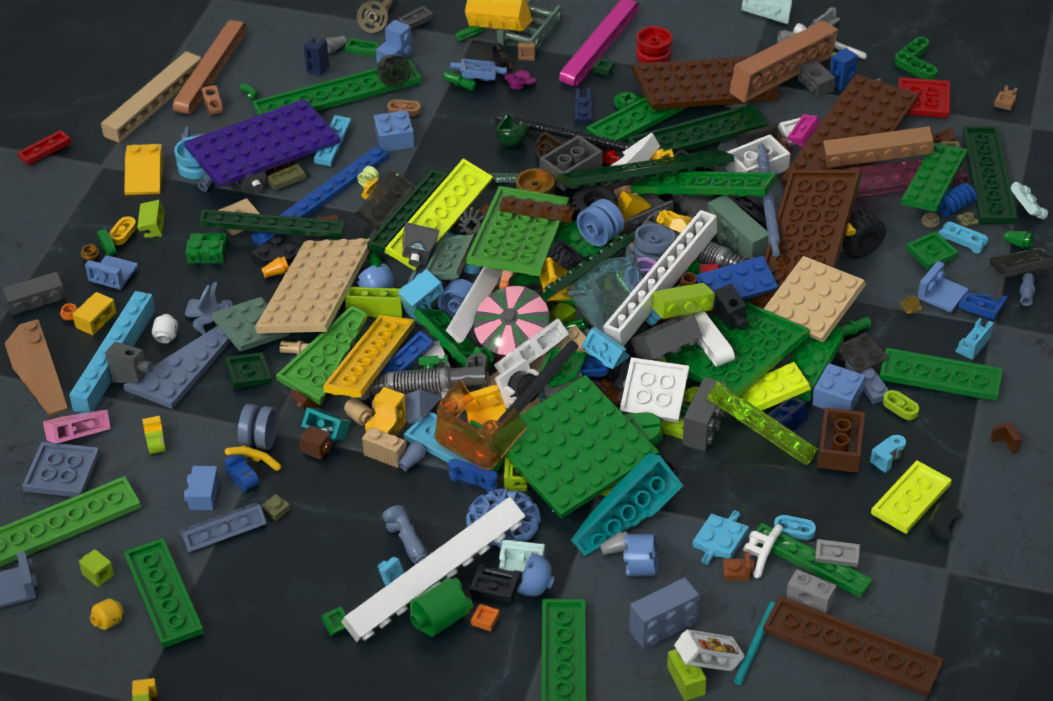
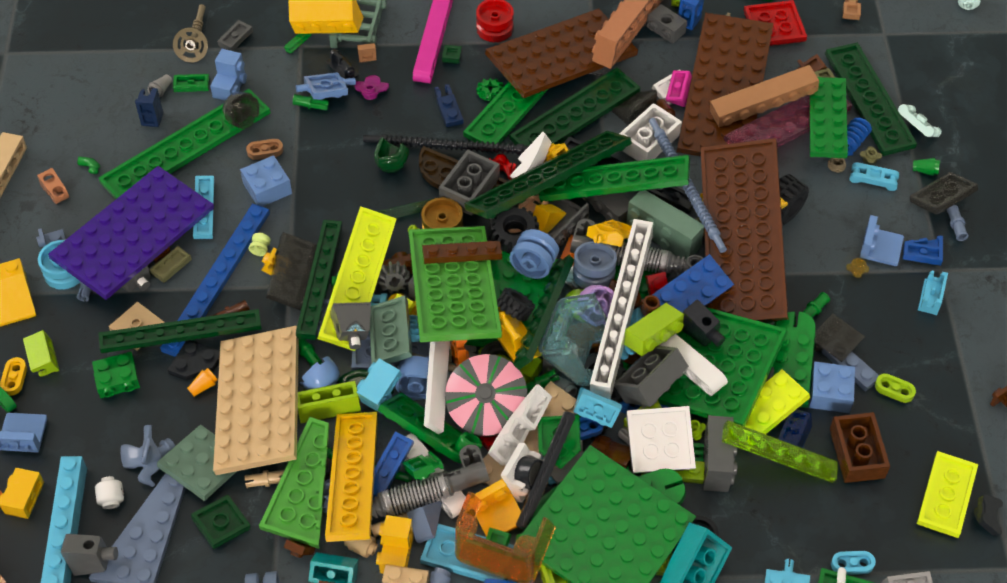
camera: 20 degrees left, 10 degrees up
nougat beam [173,20,247,115] -> none
tan plate [764,256,866,343] -> none
medium azure leg [870,435,906,473] -> none
green plate [880,348,1003,401] -> none
green plate [906,231,959,271] -> none

